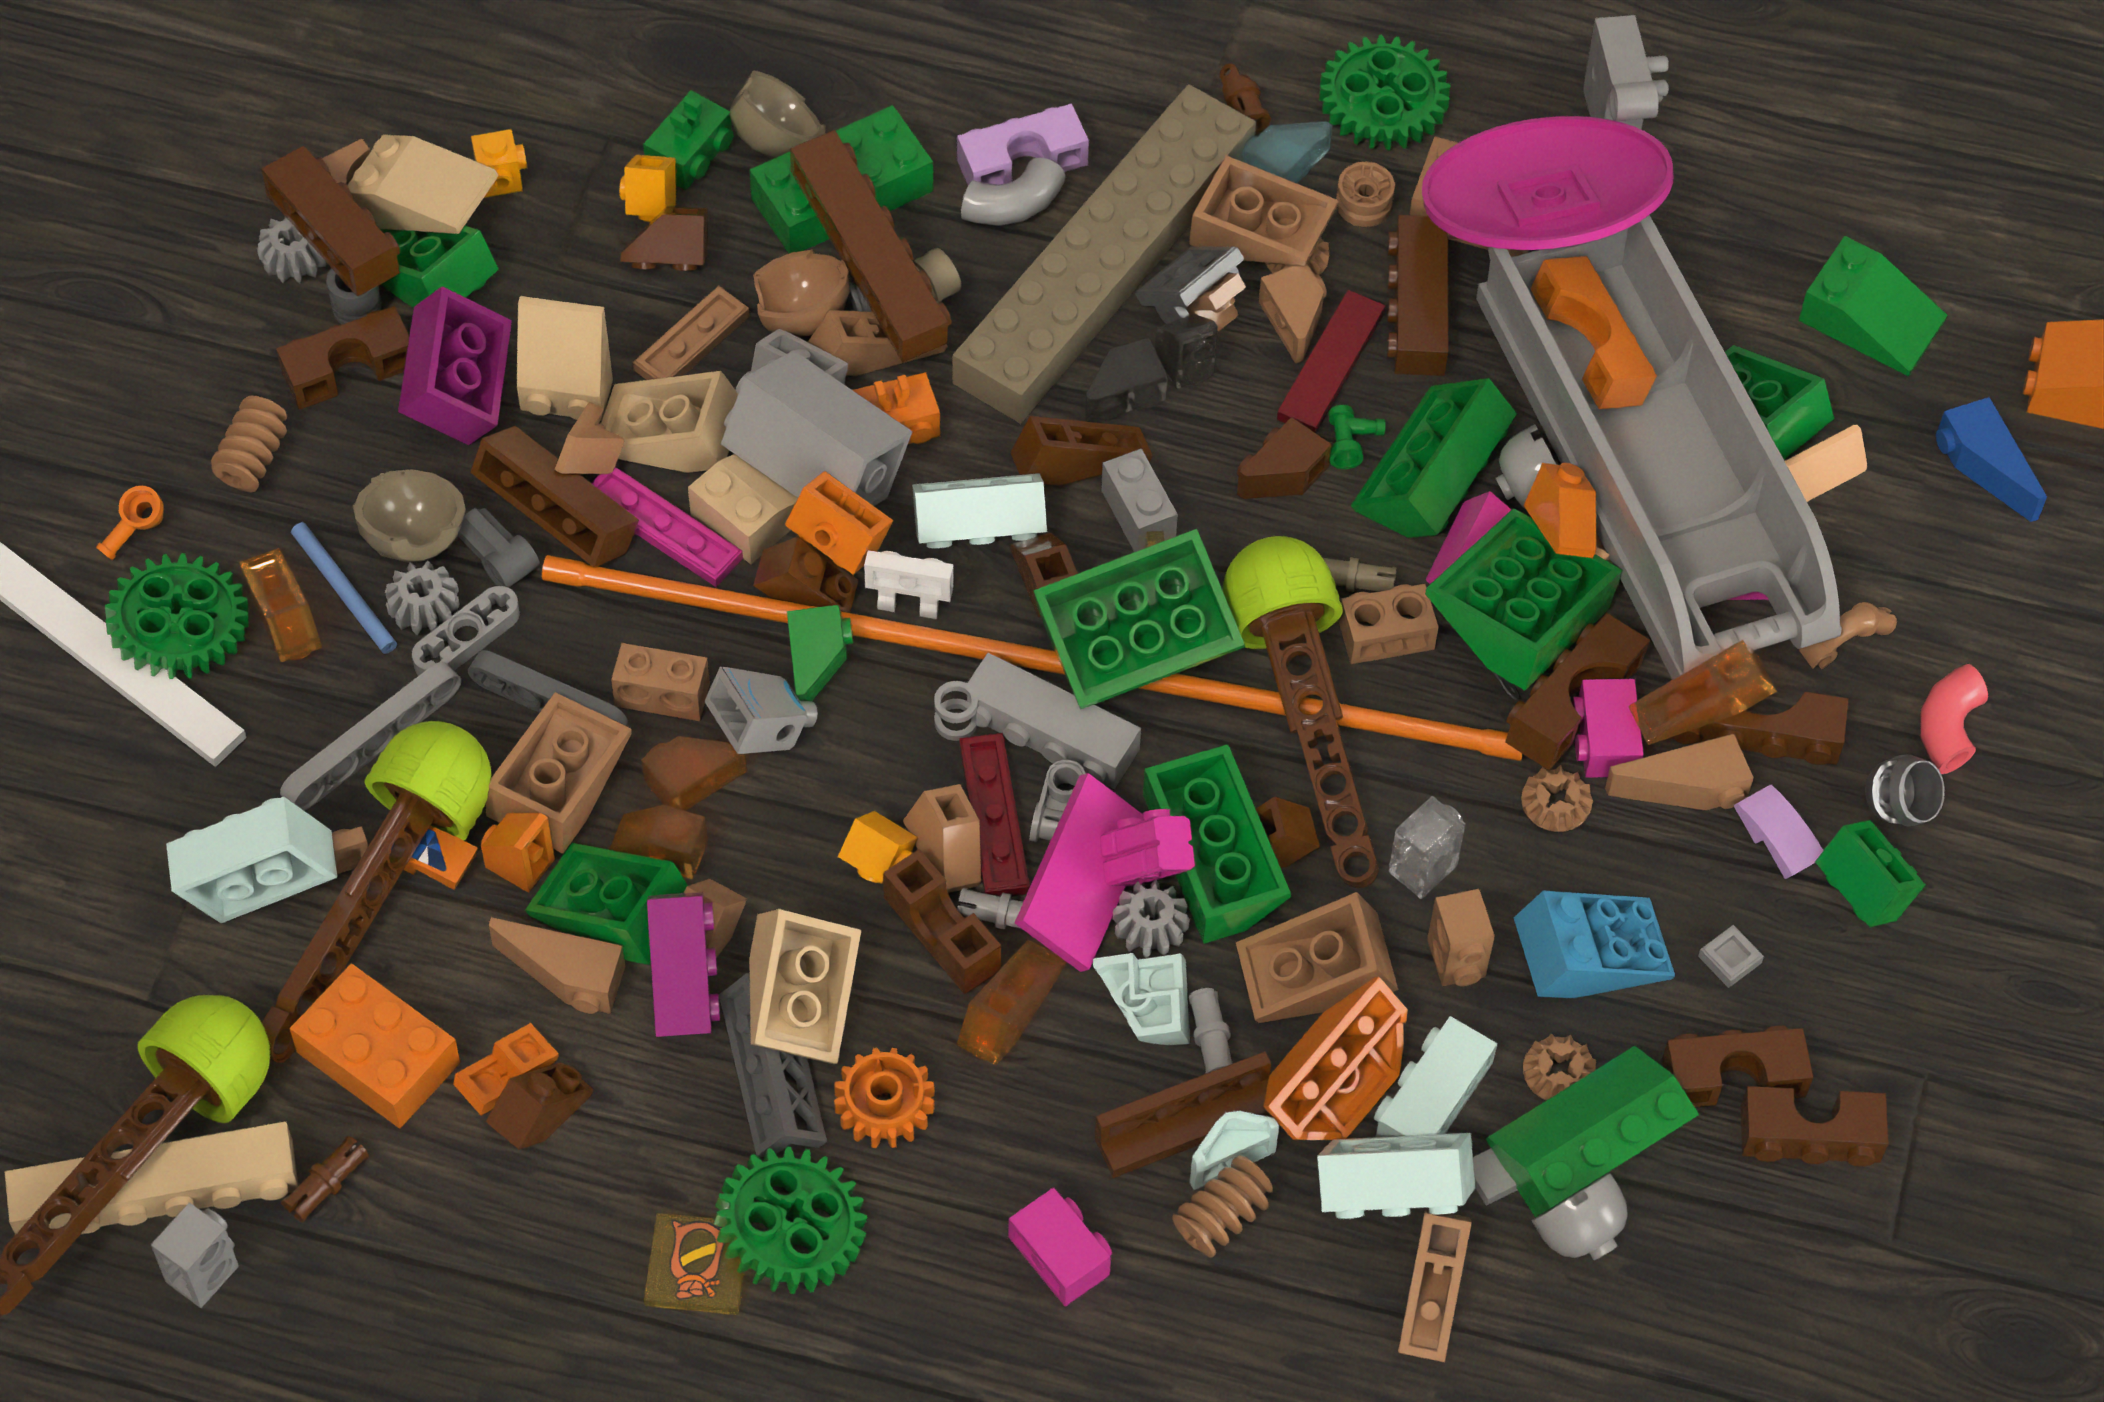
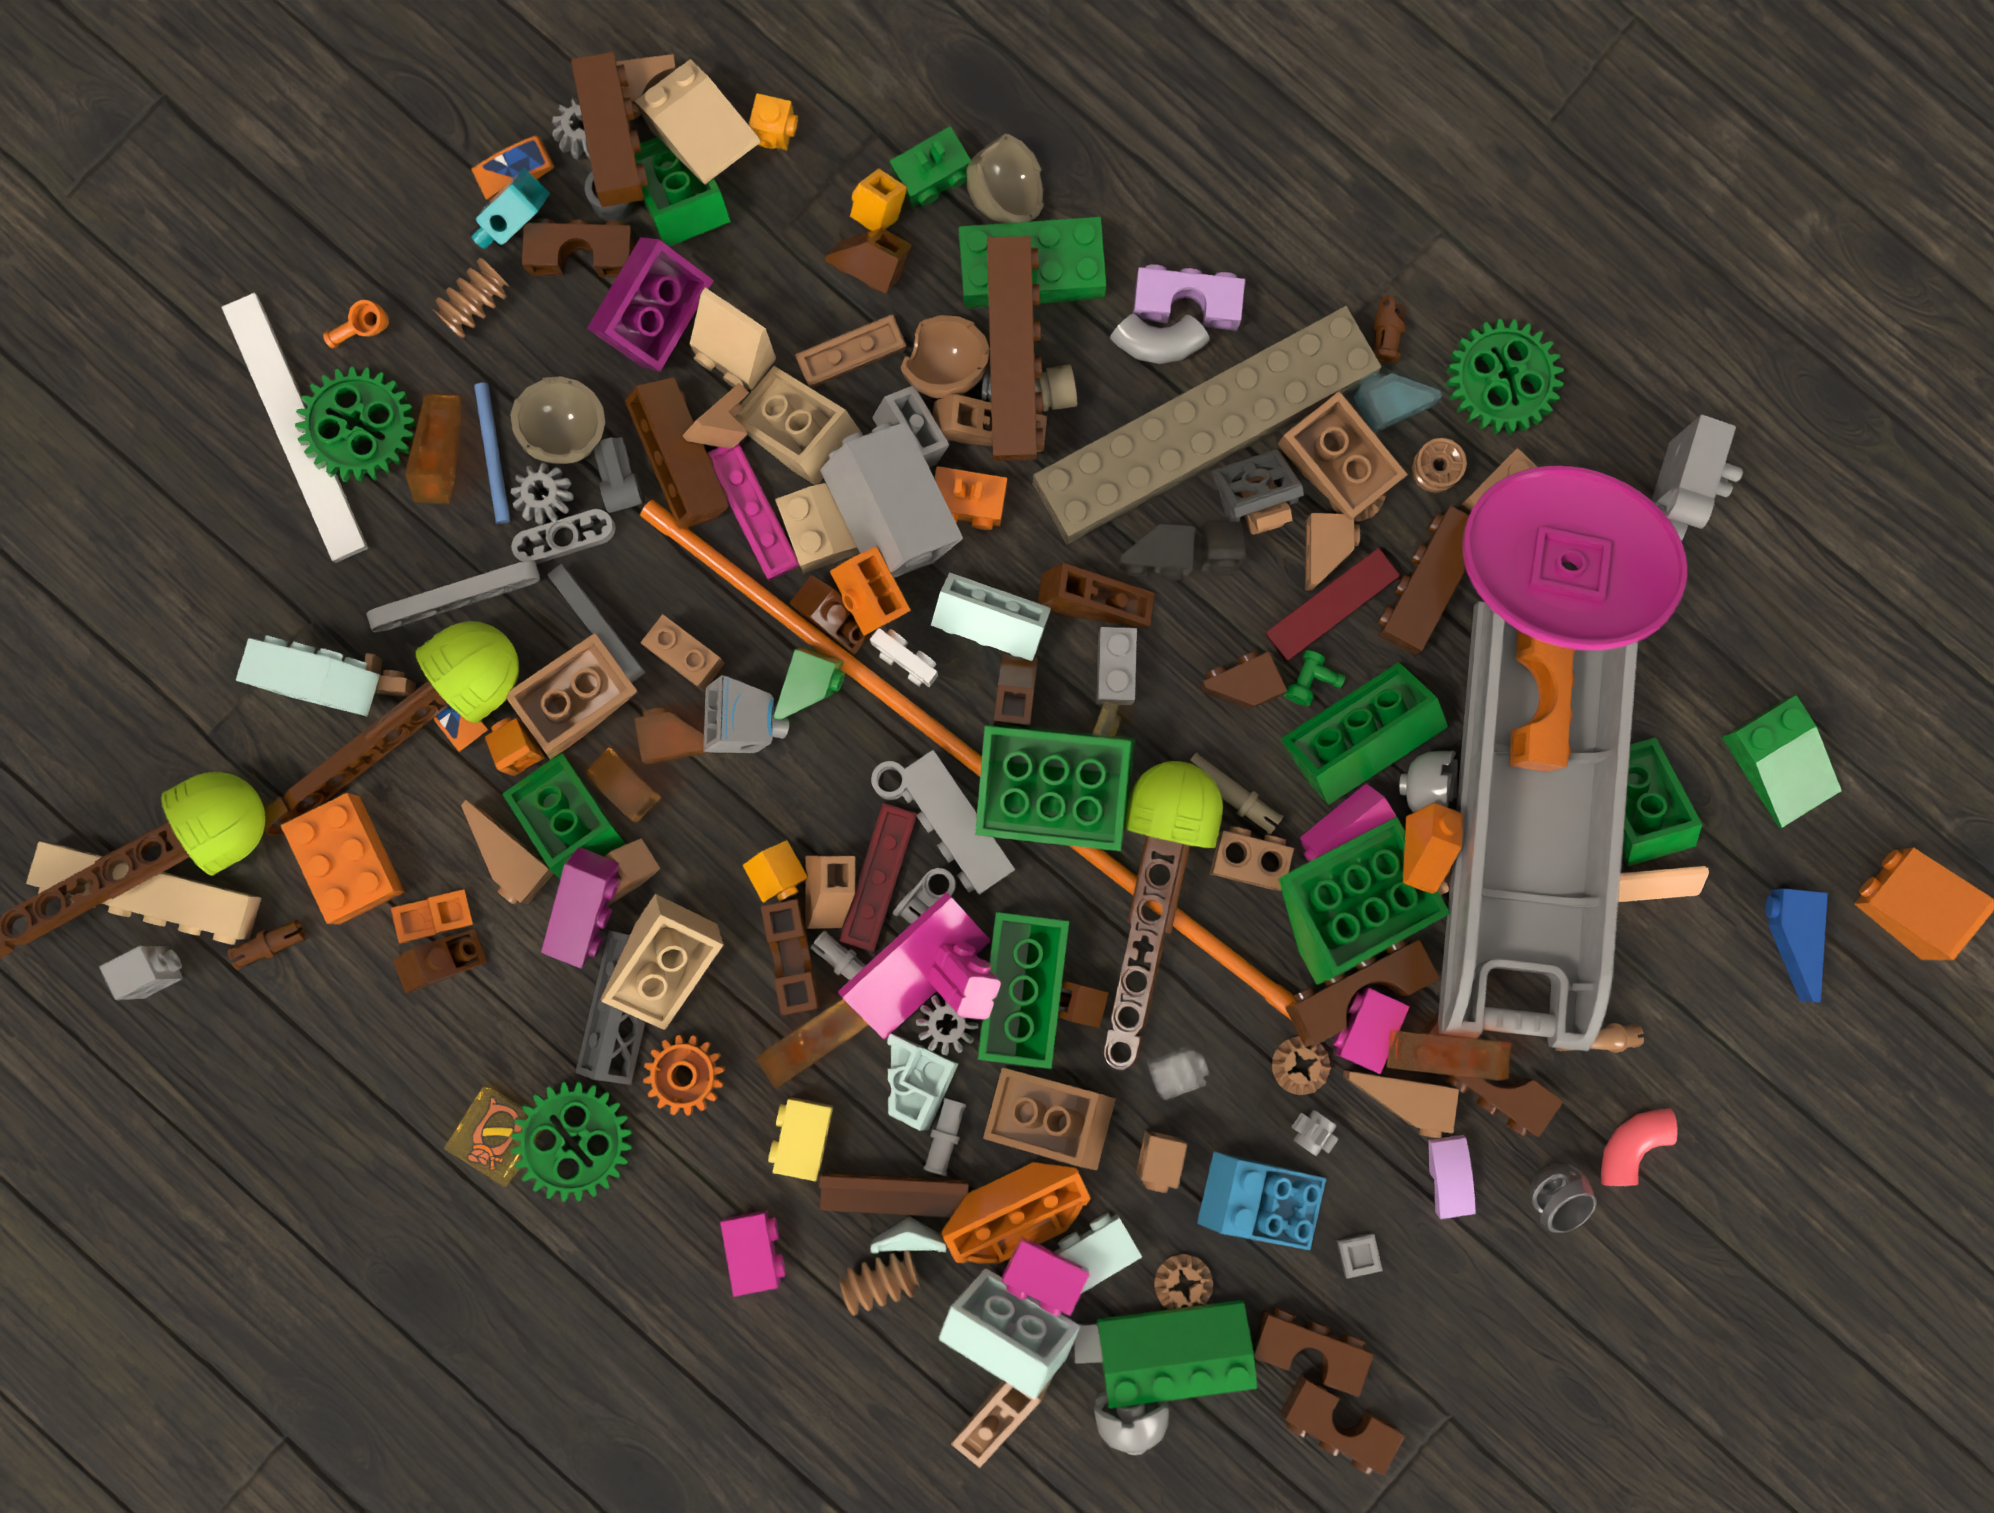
camera: 25 degrees right, 25 degrees up
green brick [1815,820,1926,927] -> none
none -> torso [470,167,550,249]
none -> slope [471,136,554,201]
none -> light yellow brick [768,1097,834,1181]
none -> dark pink brick [1002,1236,1090,1317]
none -> light grey gear [1292,1110,1339,1156]

